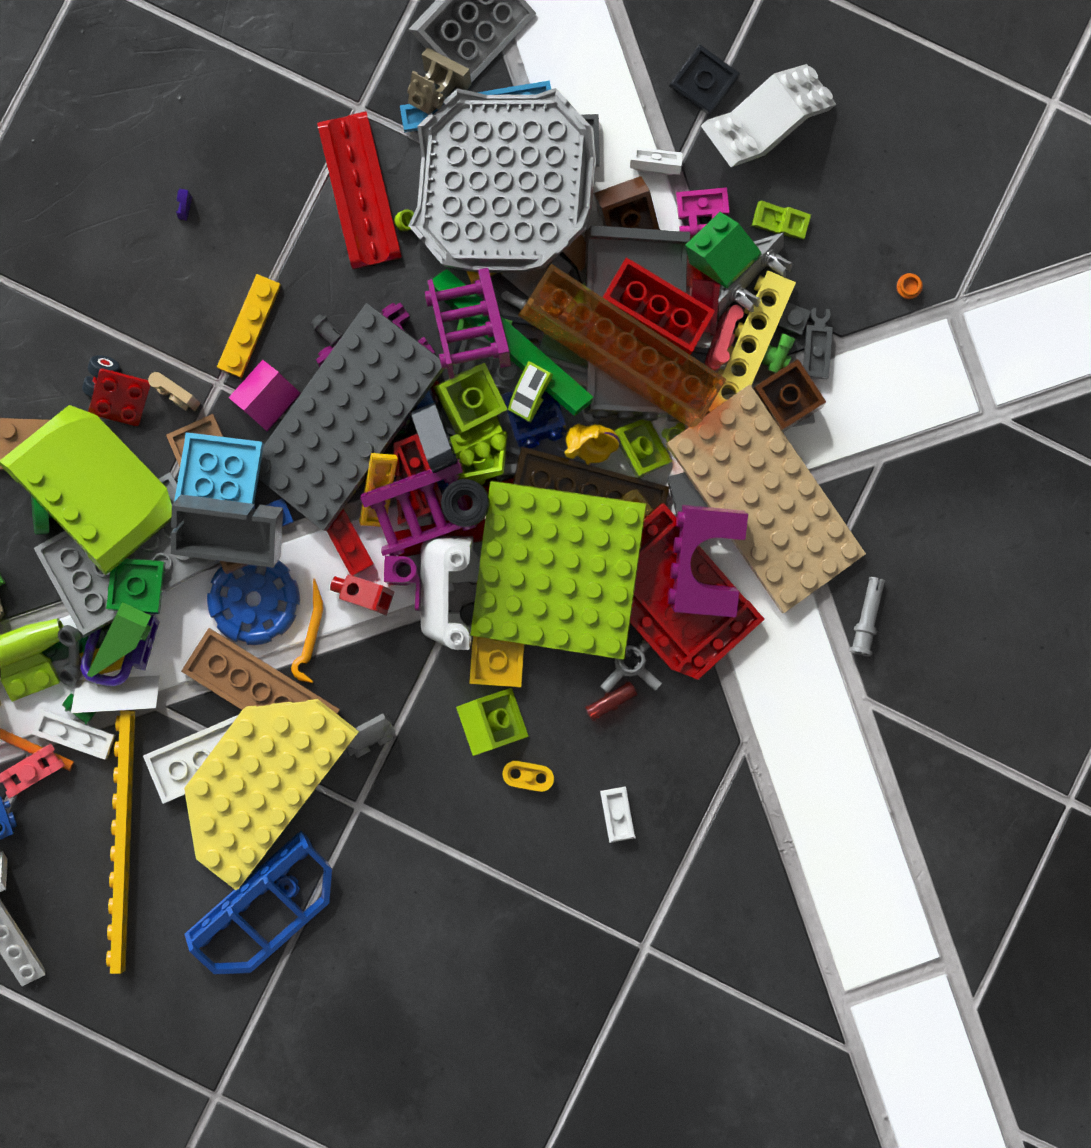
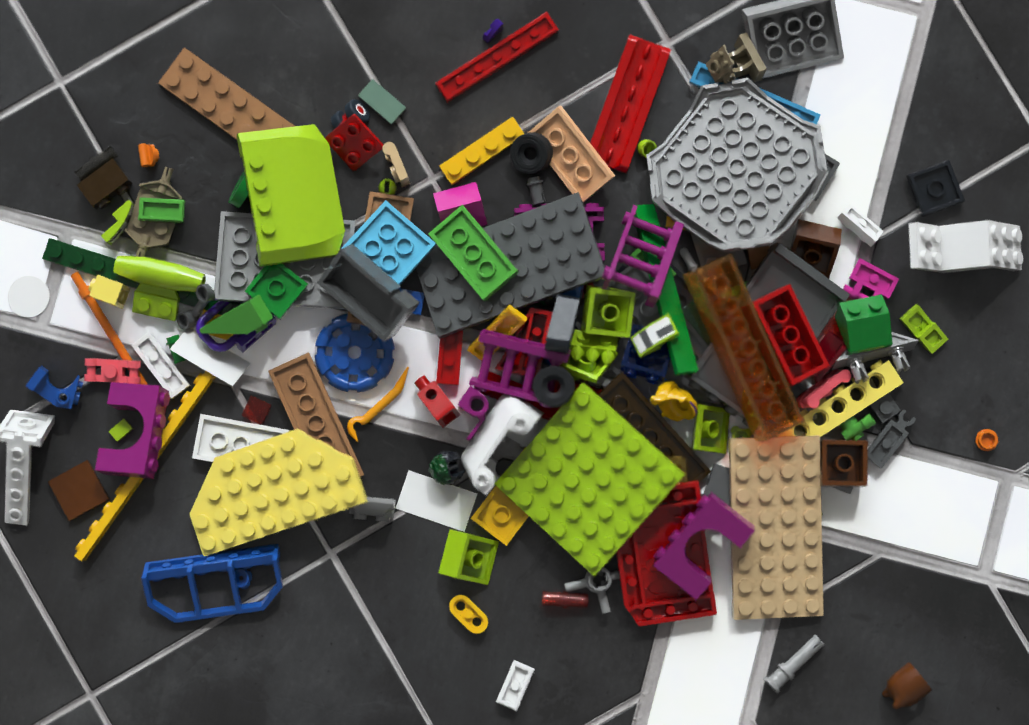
camera: 35 degrees right, 0 degrees up
none -> reddish brown tile [48,460,110,521]
none -> magenta arch [95,382,170,479]
none -> lime piece [108,419,134,442]
none -> clear red plate [241,396,272,425]
none -> sand green tile [358,79,406,125]
none -> lime hinge [379,179,397,195]
none -> white sticker [396,470,477,532]
none -> bright green plate [428,204,519,301]
none -> piece [428,450,465,485]
none -> red tile [435,12,559,103]
none -> black tyre [510,132,553,174]
none -> light nougat plate [528,106,615,203]
none -> reddish brown piece [882,662,932,710]

